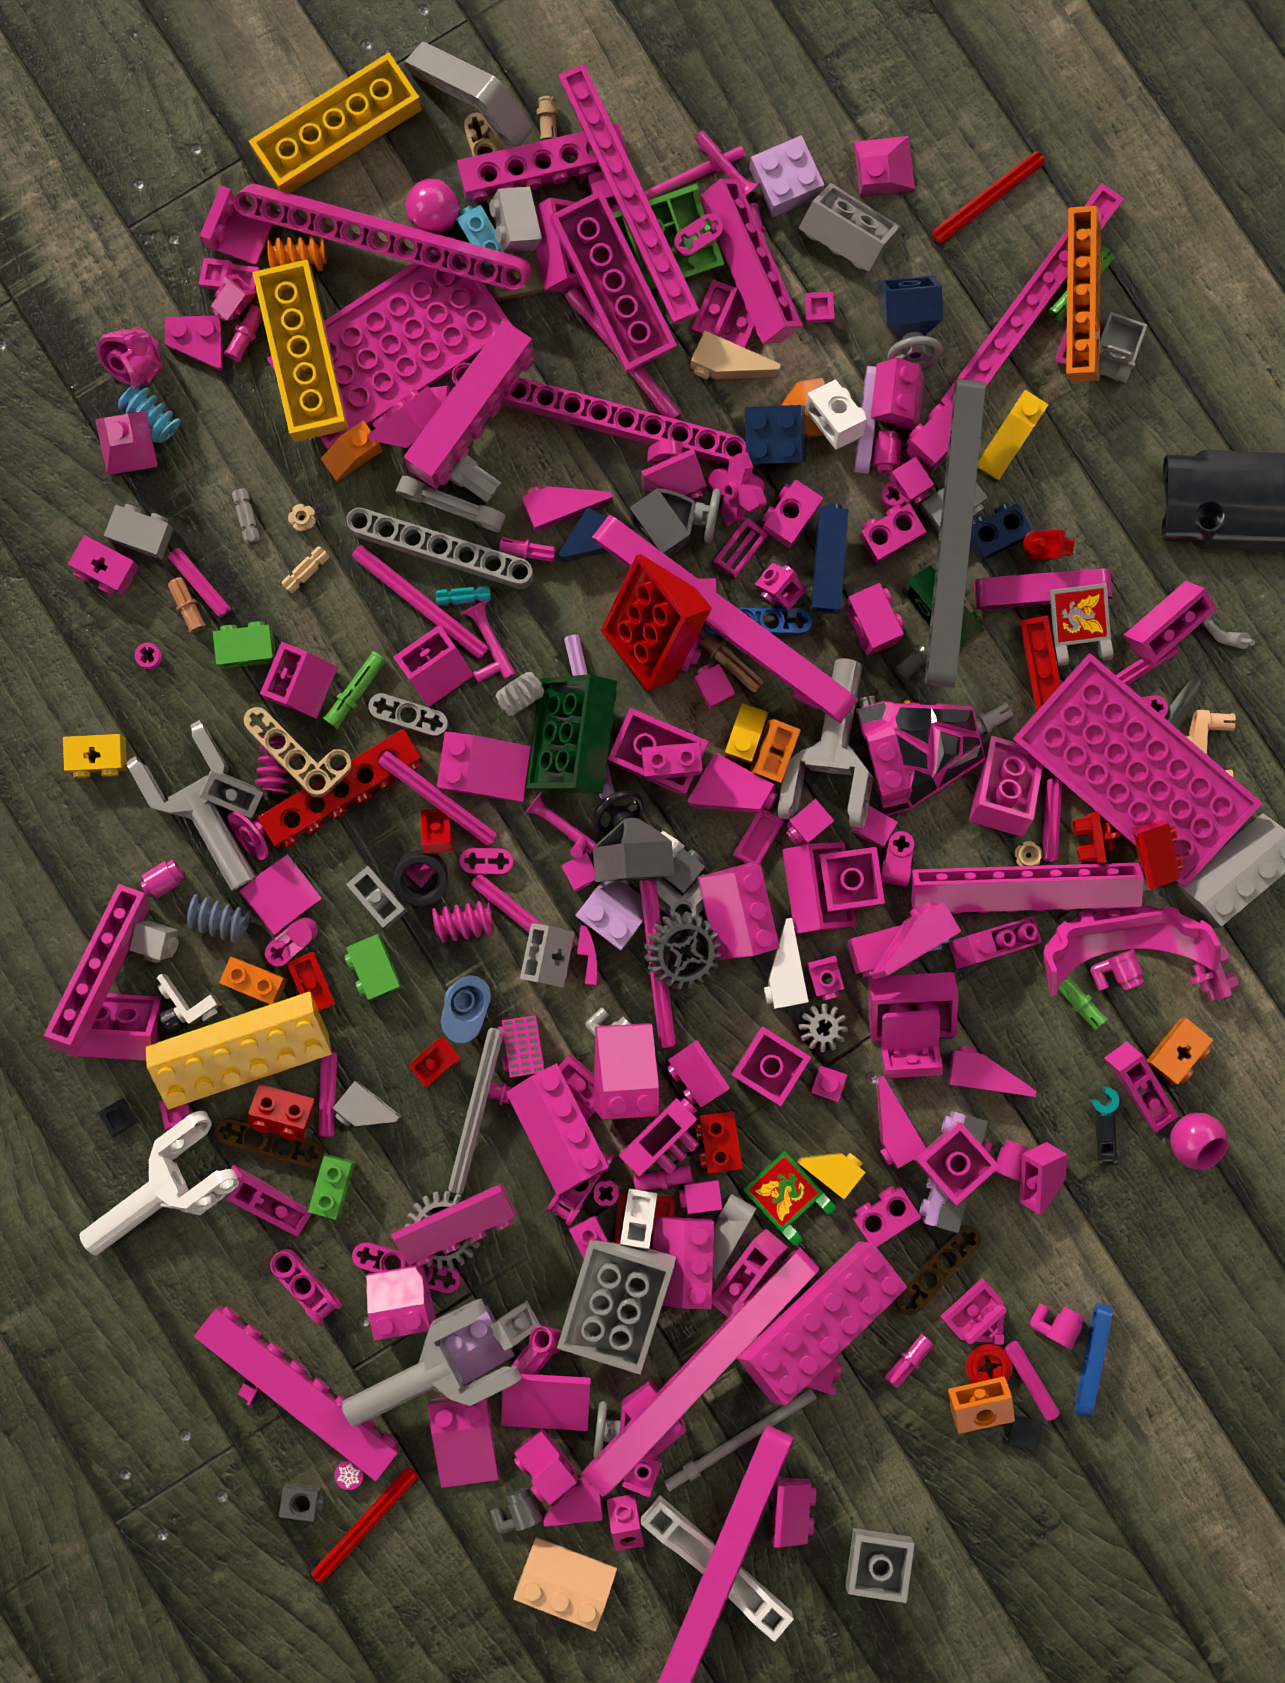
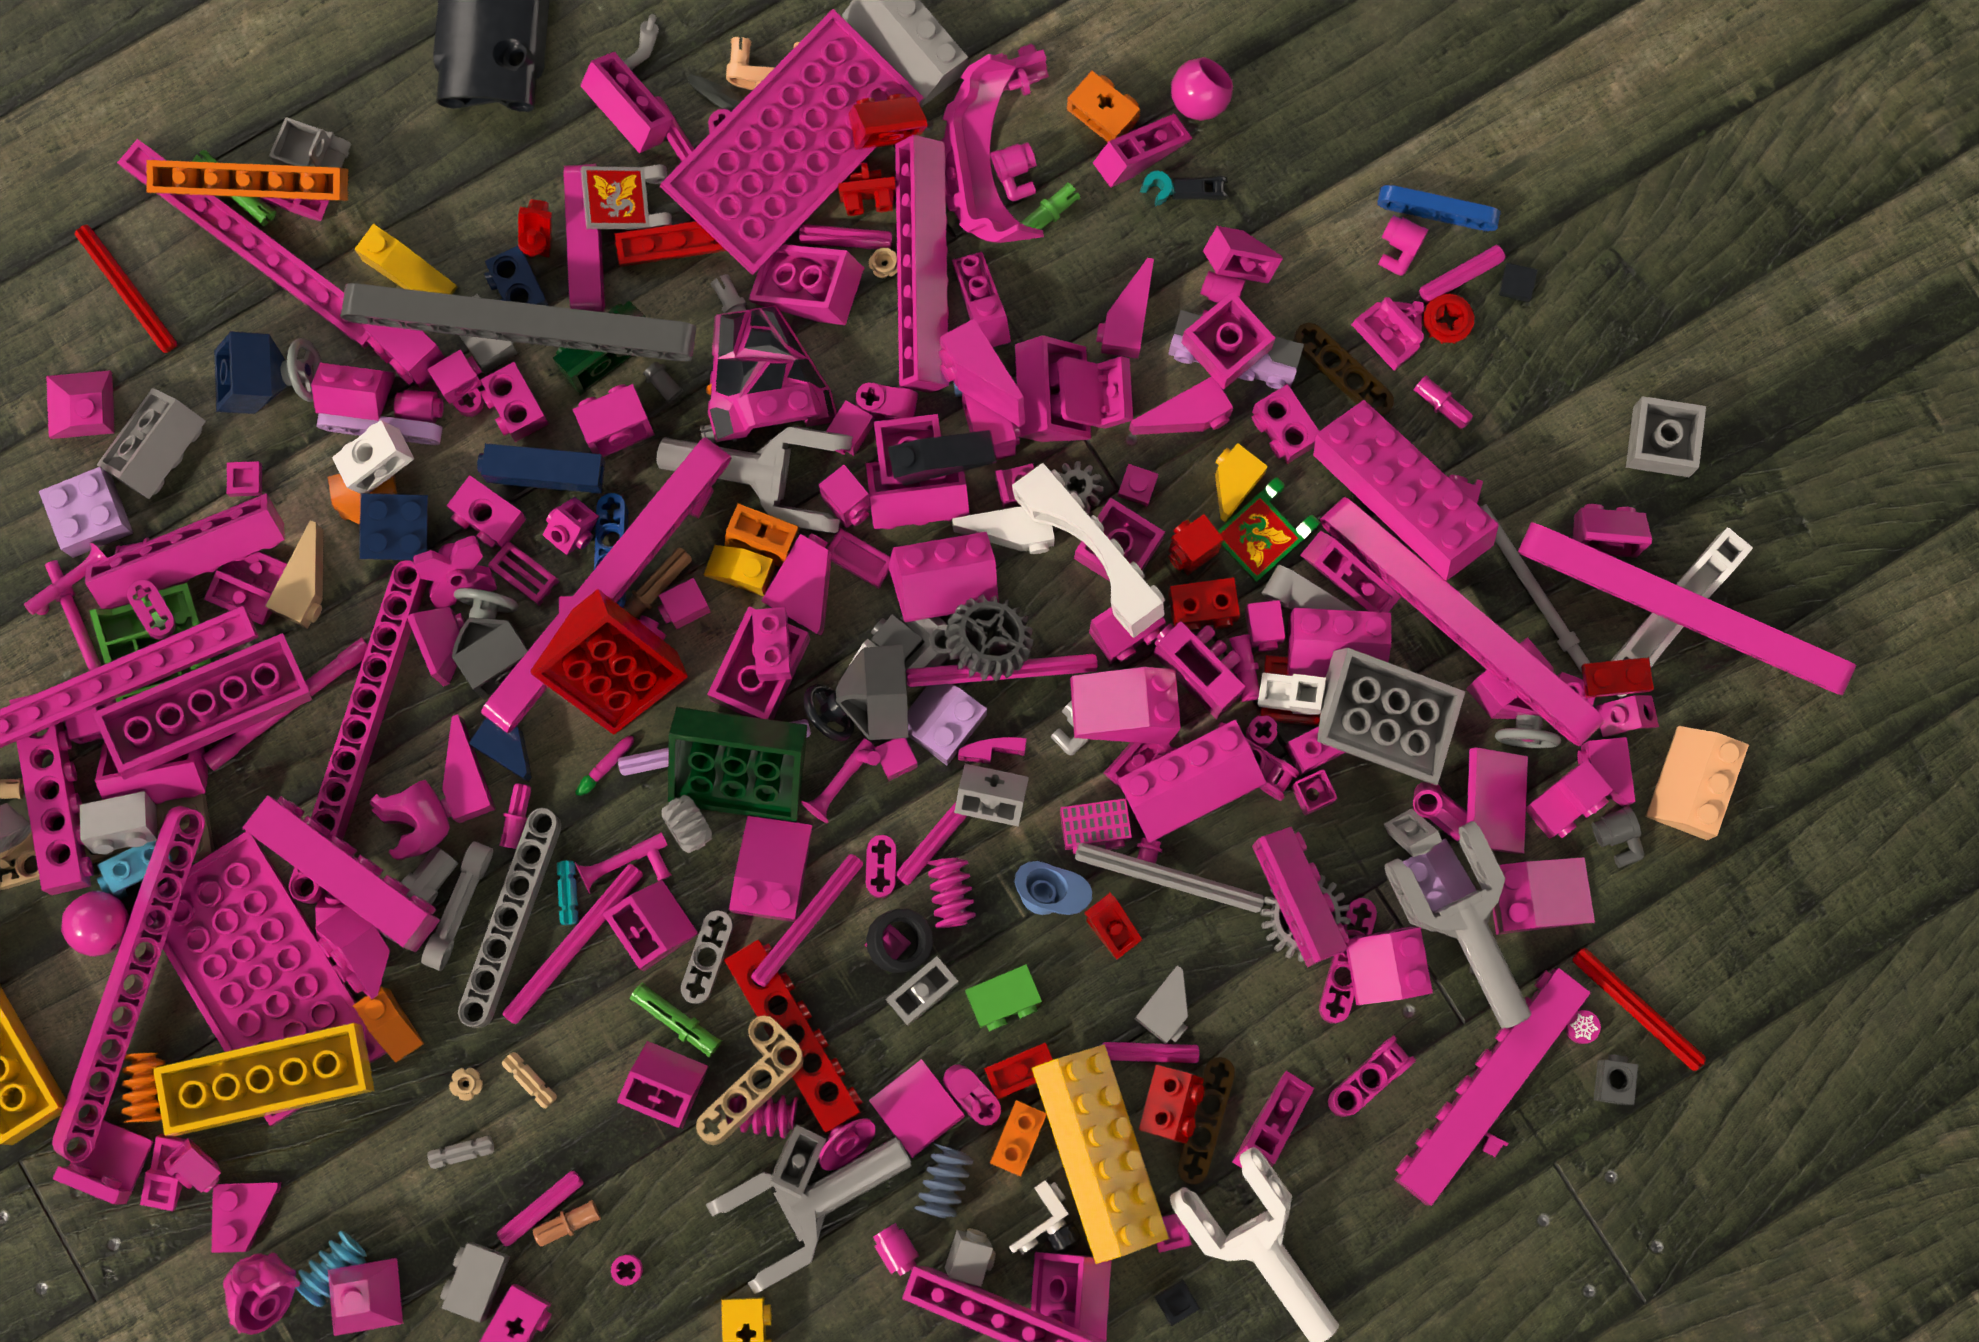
camera: 90 degrees left, 5 degrees down
bright green brick [213,621,276,669] -> none
dark pink pin [224,305,263,362] -> none
bright green brick [308,1154,356,1220] -> none
red slope [421,808,454,855] -> none
dark pink beam [647,440,683,465] -> none
orange brick [948,1376,1015,1434] -> none
none -> dark pink piece [370,780,450,860]
none -> dark pink piece [575,736,634,796]
none -> black slope [888,430,997,486]
none -> white arch [1012,463,1165,638]
none -> red brick [1168,514,1224,576]
none -> dark pink piece [1291,770,1337,815]
none -> red plate [1581,657,1654,698]

